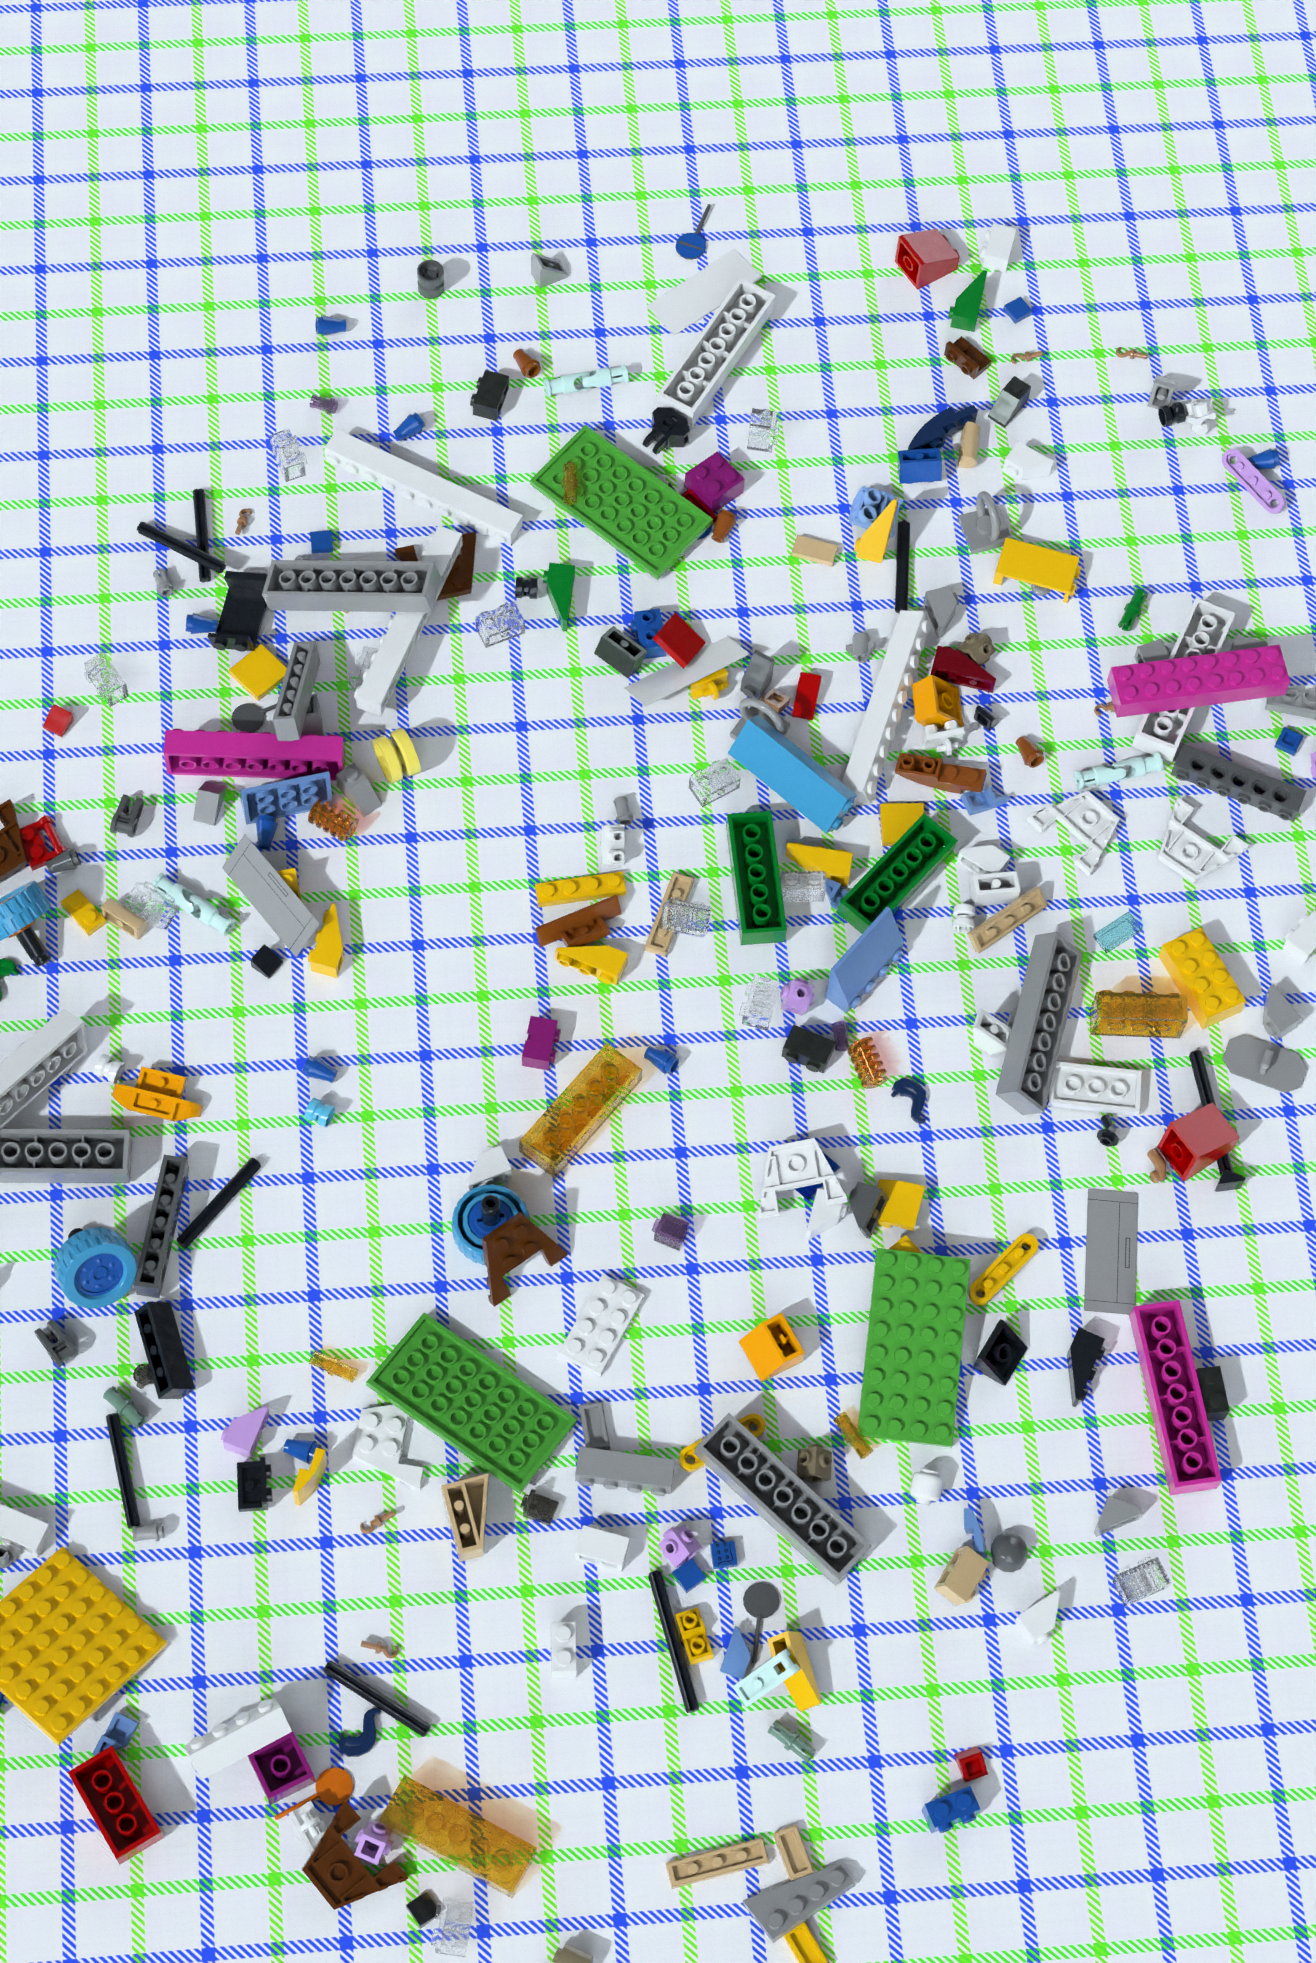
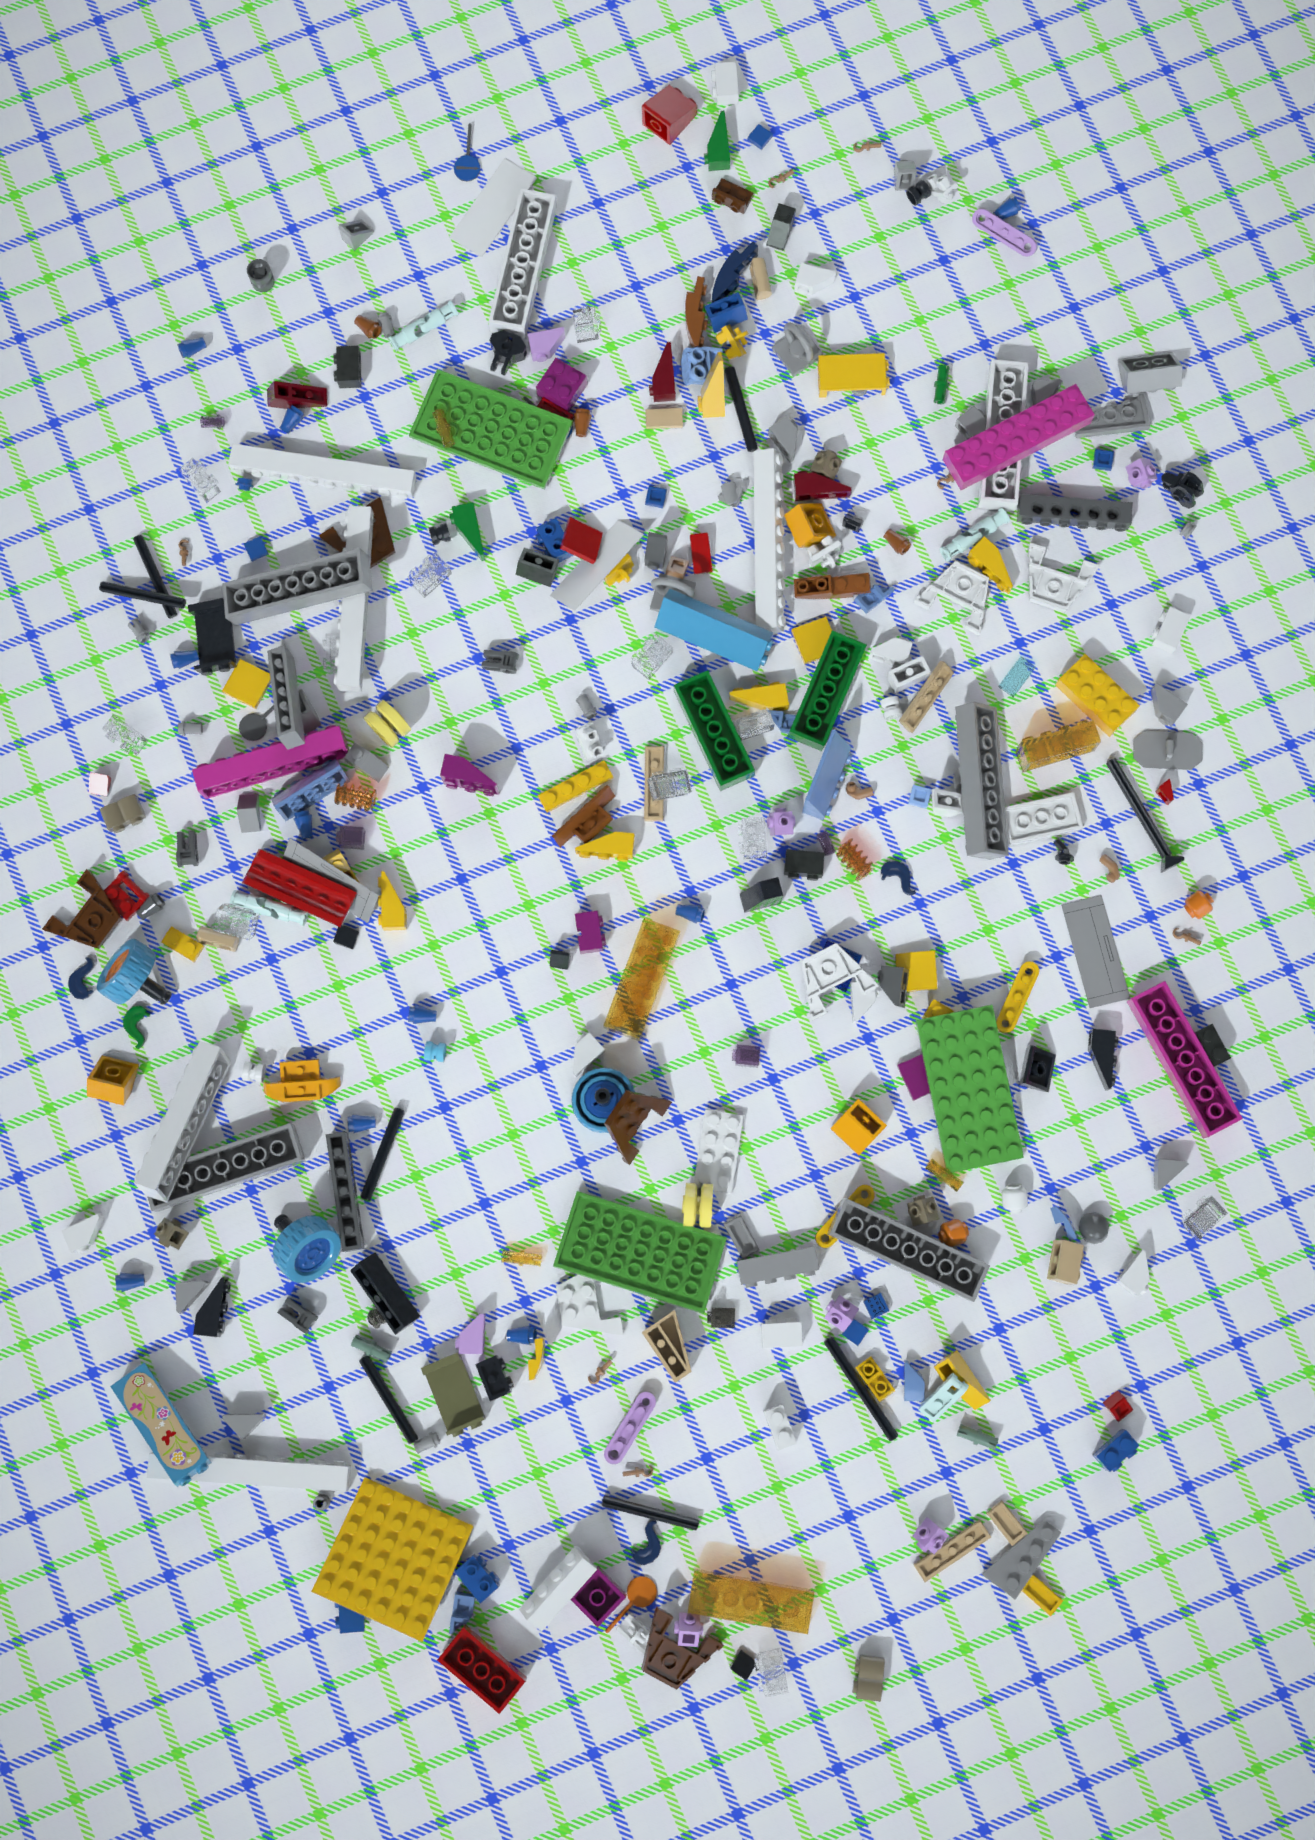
camera: 10 degrees left, 15 degrees up
dark grey piece [743,1582,779,1664] -> none
slope [1157,1102,1240,1182] -> none
none -> dark tan brick [99,794,146,833]
none -> light grey pin [178,721,203,736]
none -> blue plate [235,478,254,491]
none -> red plate [242,849,357,927]
none -> dark red slope [267,381,328,409]
none -> clear purple brick [336,826,366,850]
none -> blue cone [347,1114,376,1134]
none -> light grey pin [378,312,395,338]
none -> olive panel [421,1352,486,1437]
none -> magenta slope [440,754,500,797]
none -> blue brick [455,1554,500,1604]
none -> dark grey piece [481,650,519,674]
none -> lavender slope [528,327,565,362]
none -> black slope [550,950,571,970]
none -> lavender plate [604,1392,656,1464]
none -> blue tile [645,486,667,508]
none -> dark red slope [649,341,676,403]
none -> light yellow wheel [682,1183,713,1228]
none -> dark orange slope [685,276,708,348]
none -> yellow hips [716,324,749,360]
none -> black slope [740,877,783,913]
none -> medium nougat arm [846,782,874,800]
none -> magenta tile [897,1054,930,1101]
none -> light blue plate [908,785,932,809]
none -> lavender brick [912,1517,949,1555]
none -> orange head [938,1219,969,1247]
none -> yellow slope [967,536,1013,594]
none -> red slope [1156,779,1174,805]
none -> medium nougat hand [1173,928,1202,946]
none -> orange head [1184,891,1214,919]

